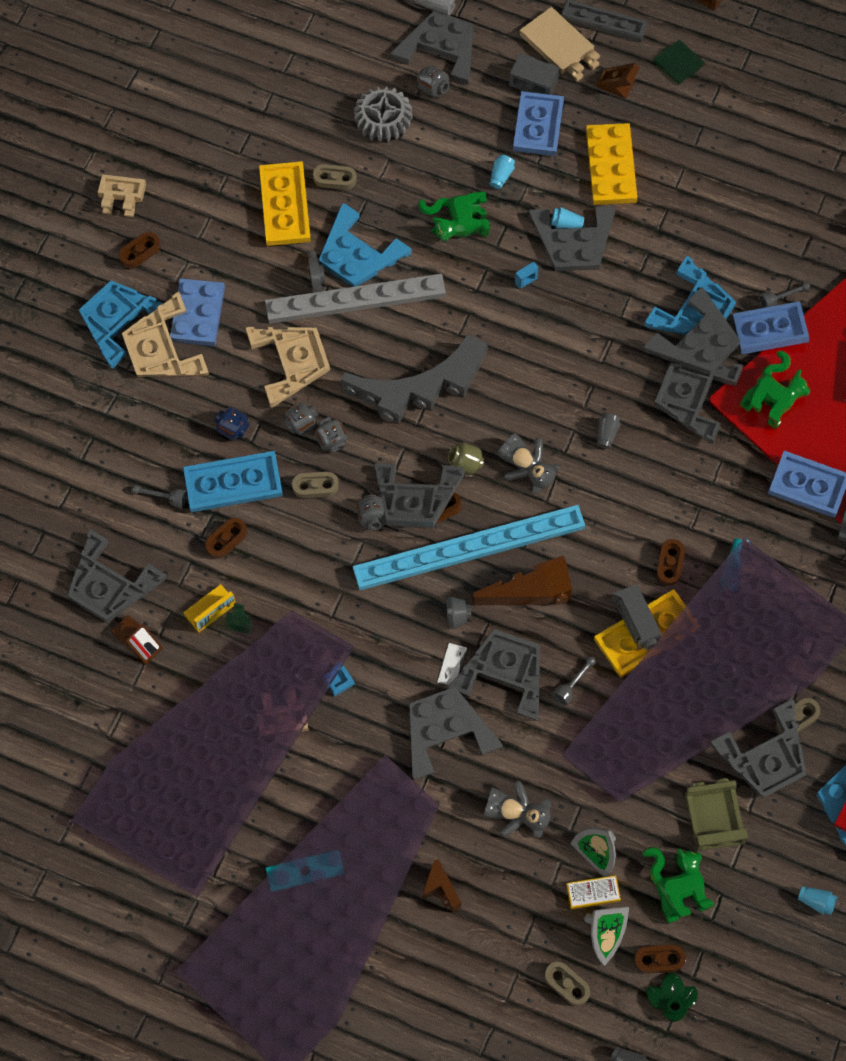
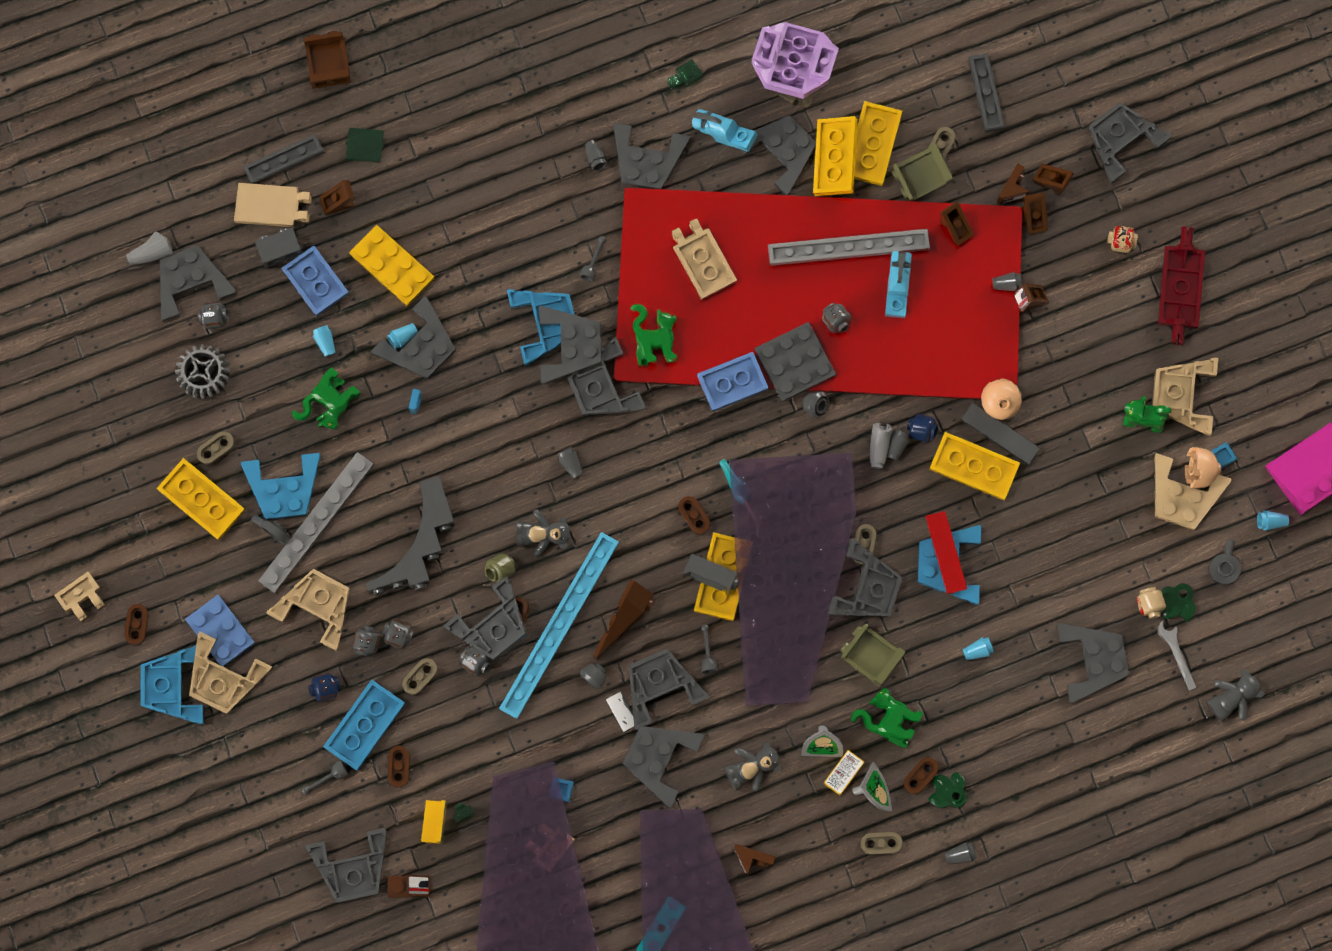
camera: 45 degrees left, 10 degrees up
medium blue plate [733,301,809,354] -> none

